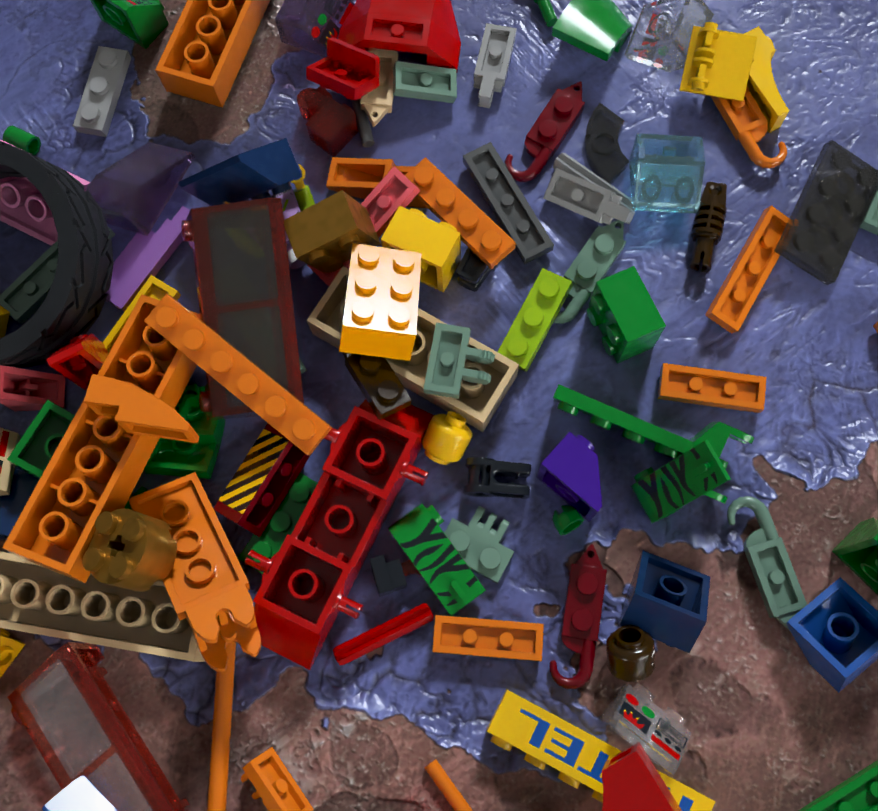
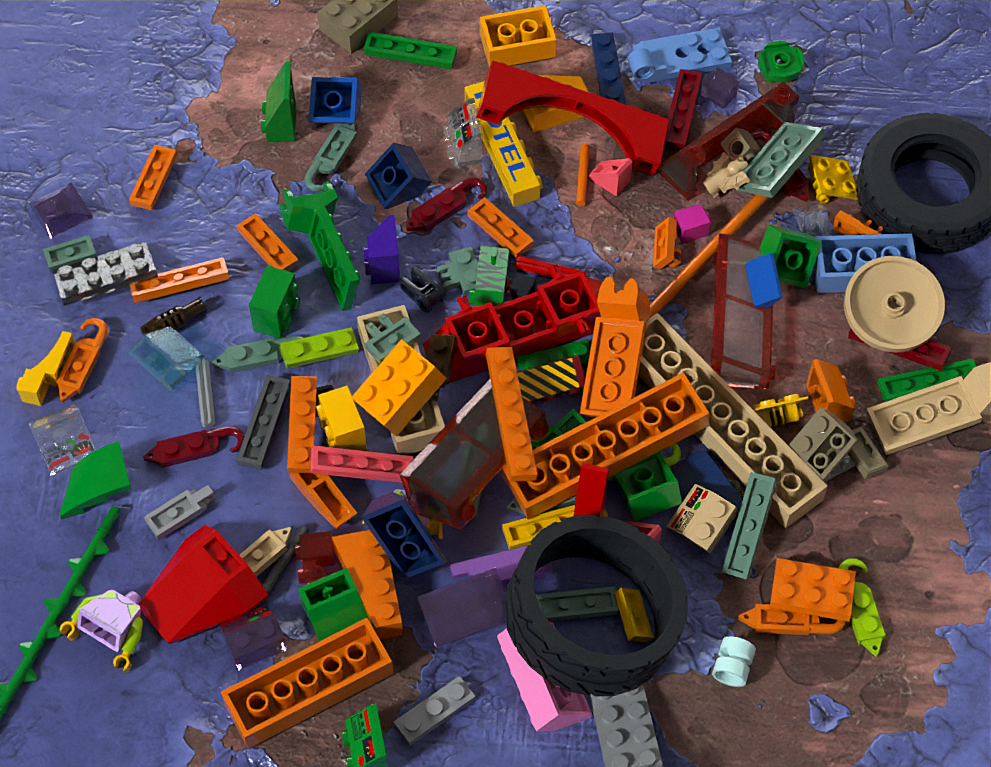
camera: 145 degrees left, 15 degrees down
green hinge [3,125,41,156] -> none
pearl gold brick [82,508,177,592] -> none
orange slope [84,374,200,443] -> none
pearl gold brick [282,190,381,273] -> none
red bracket [306,37,380,100] -> none
sand green plate [393,61,457,104] -> none
yellow head [421,411,472,465] -> none
light grey hinge [543,168,635,225] -> none
green hinge [552,505,584,535] -> none
clear smoke tile [585,103,629,184] -> none
dark brown head [606,625,655,682] -> none
green door [631,440,731,524] -> none
yellow hinge [679,22,758,102] -> none
none -> green slope [298,568,368,642]
none -> orange wedge [332,530,403,640]

